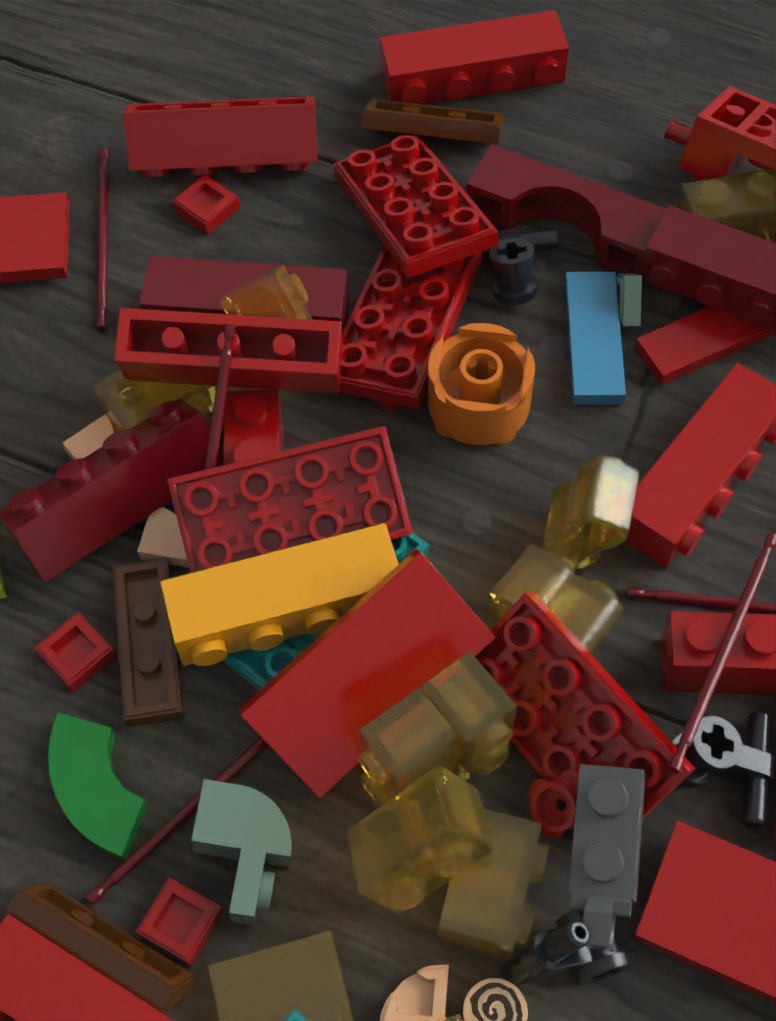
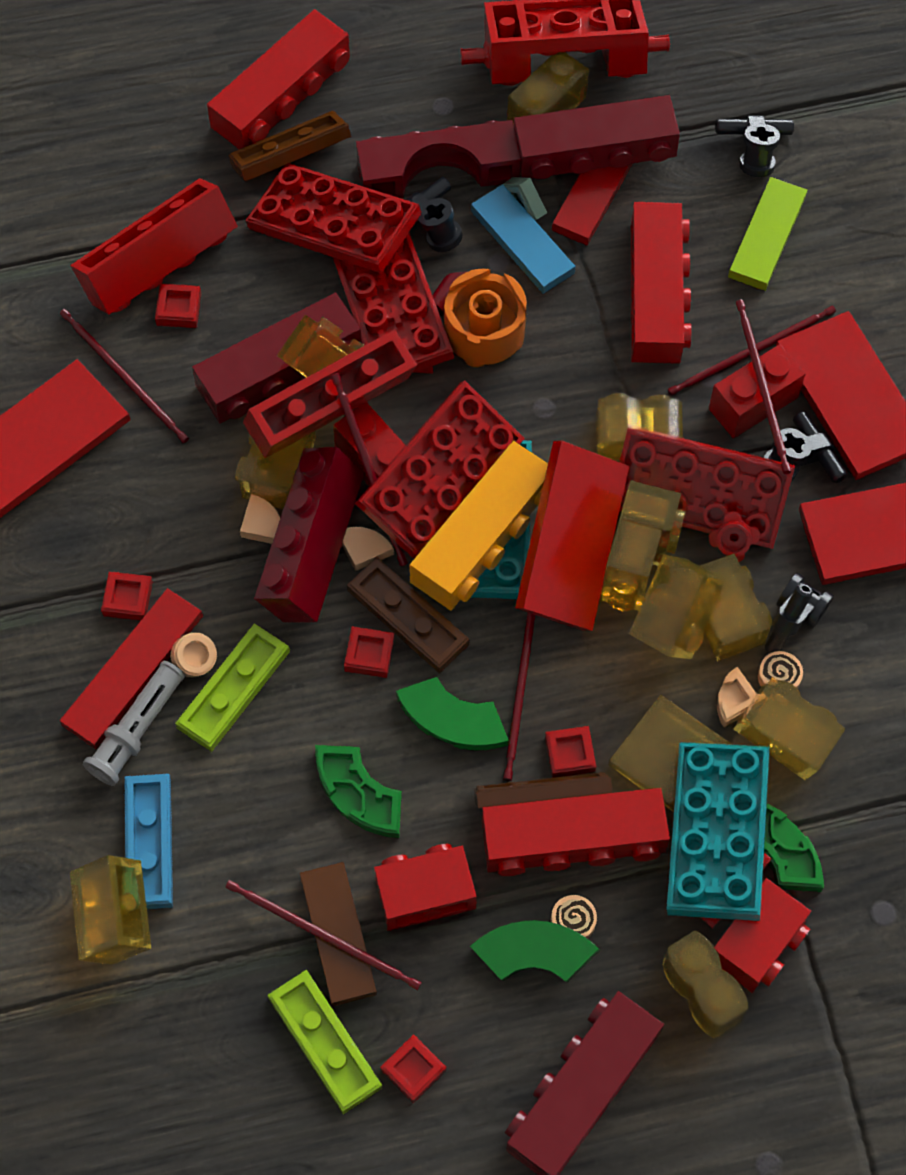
camera: 40 degrees left, 5 degrees up
sand green brick [191,779,292,926] -> none
clear yellow brick [540,456,639,569] -> none
dark grey hinge [568,764,646,951] -> none

